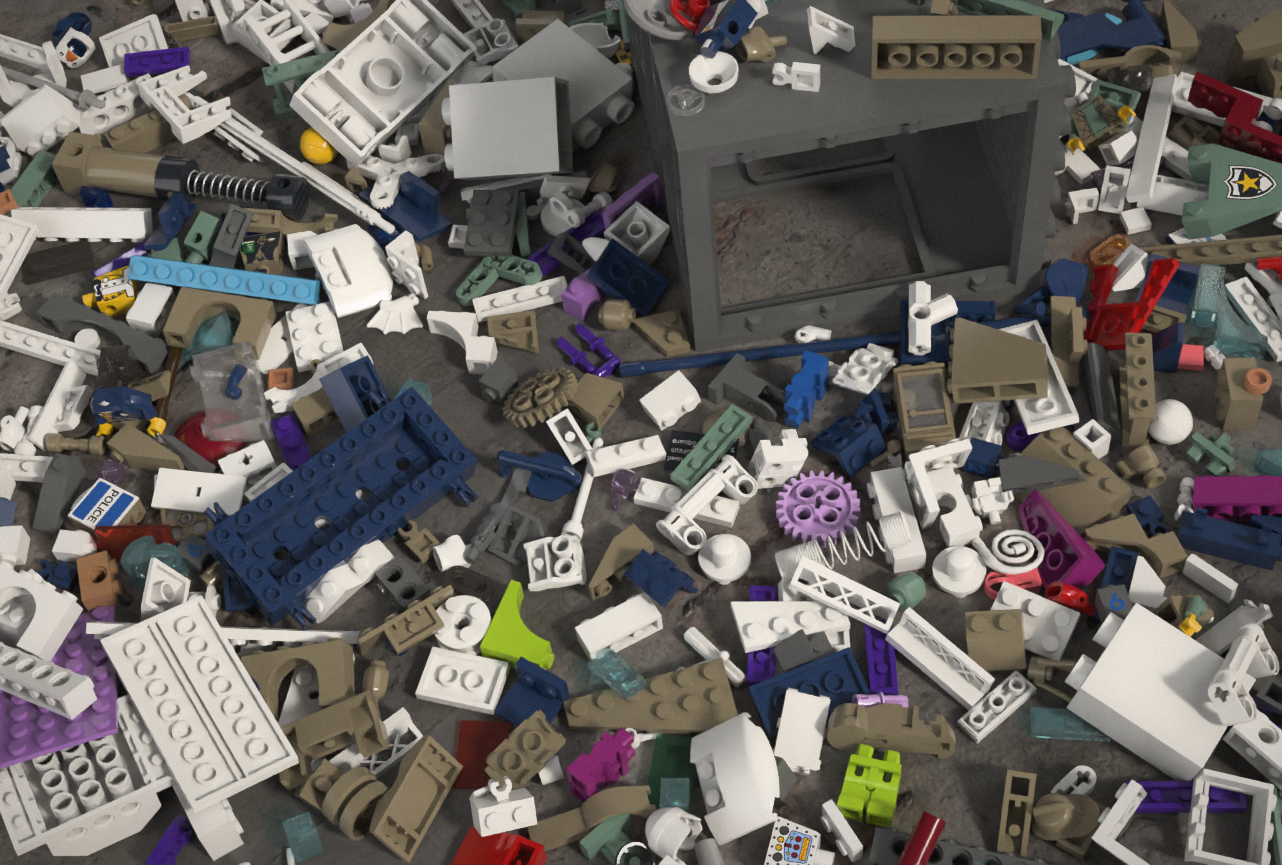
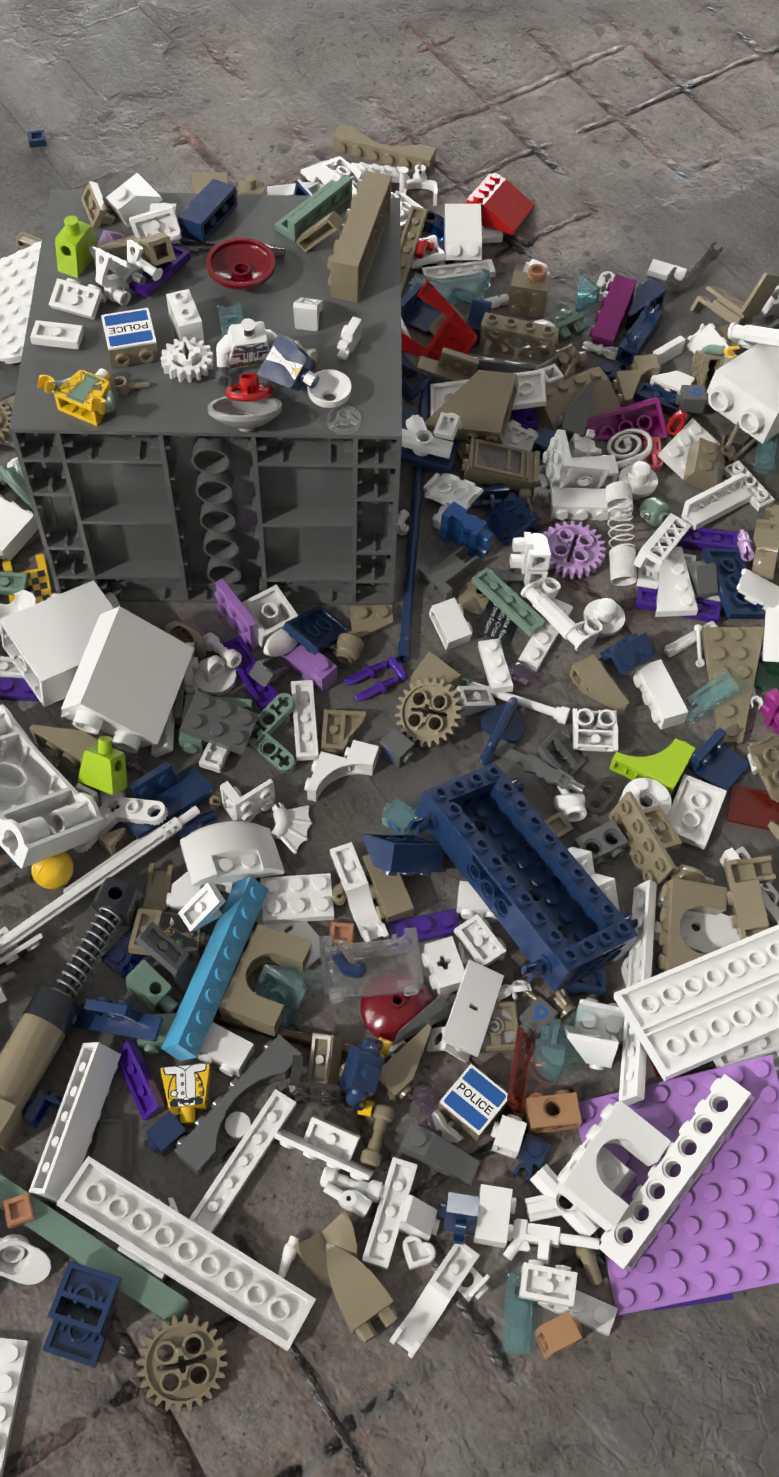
camera: 90 degrees left, 5 degrees up
none -> lime torso [78,736,127,795]
none -> dark blue brick [145,1111,188,1157]
none -> white slope [178,882,226,932]
none -> white bracket [433,412,463,441]
none -> dark tan plant [535,344,577,378]

